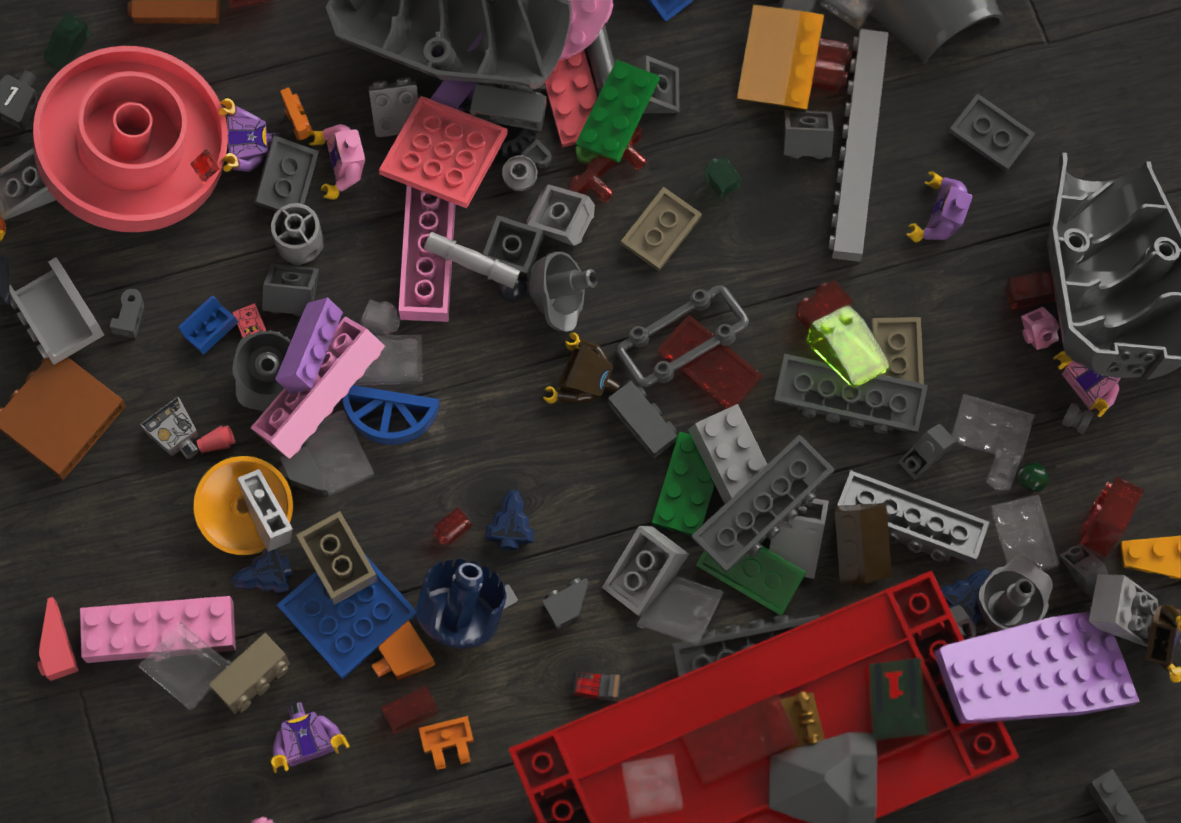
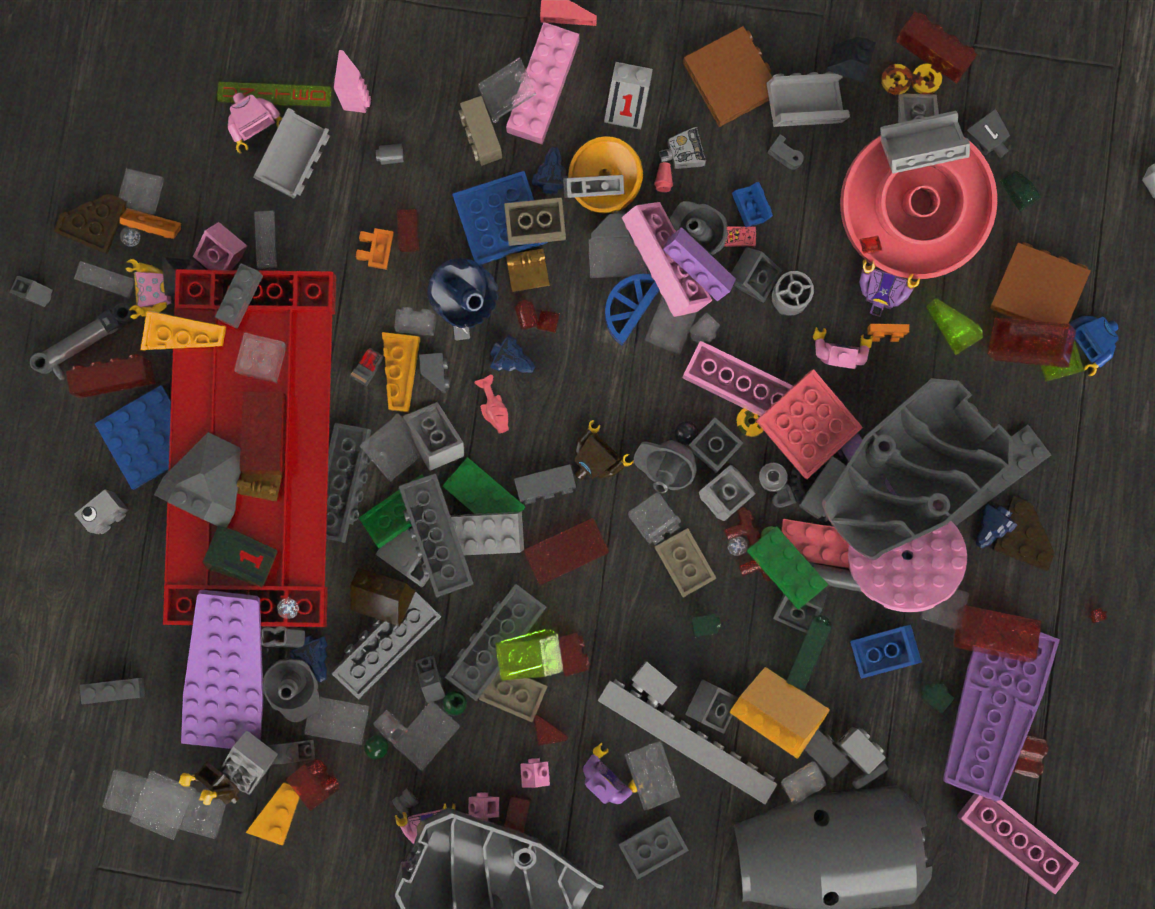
camera: 115 degrees right, 10 degrees up
dark grey plate [253,136,319,212] -> none
torso [271,703,349,773] -> none
light grey bracket [369,77,418,137] -> none
orange torso [371,621,435,680] -> none
light grey piece [424,232,520,289] -> none
dark grey bar [616,285,749,387] -> none
clear red brick [811,38,852,92] -> none
none -> clear tile [277,598,299,618]
none -> dark grey brick [376,143,404,165]
none -> light orange wing [382,332,420,412]
none -> clear brick [394,307,436,336]
none -> dark green piece [442,691,467,716]
none -> coral animal [475,375,509,433]
none -> pearl gold hinge [506,249,550,292]
none -> bright pink brick [520,758,550,788]
none -> clear red slope [534,715,568,746]
none -> clear red slope [537,310,559,333]
none -> light grey slope [604,62,653,130]
none -> clear plate [625,741,680,810]
none -> clear bracket [628,493,681,545]
none -> light grey brick [631,661,677,705]
none -> clear tile [728,536,747,556]
none -> yellow piece [736,408,763,437]
none -> clear green brick [786,615,831,690]
none -> light grey panel [881,111,970,174]
none -> clear neon green slope [926,298,983,355]

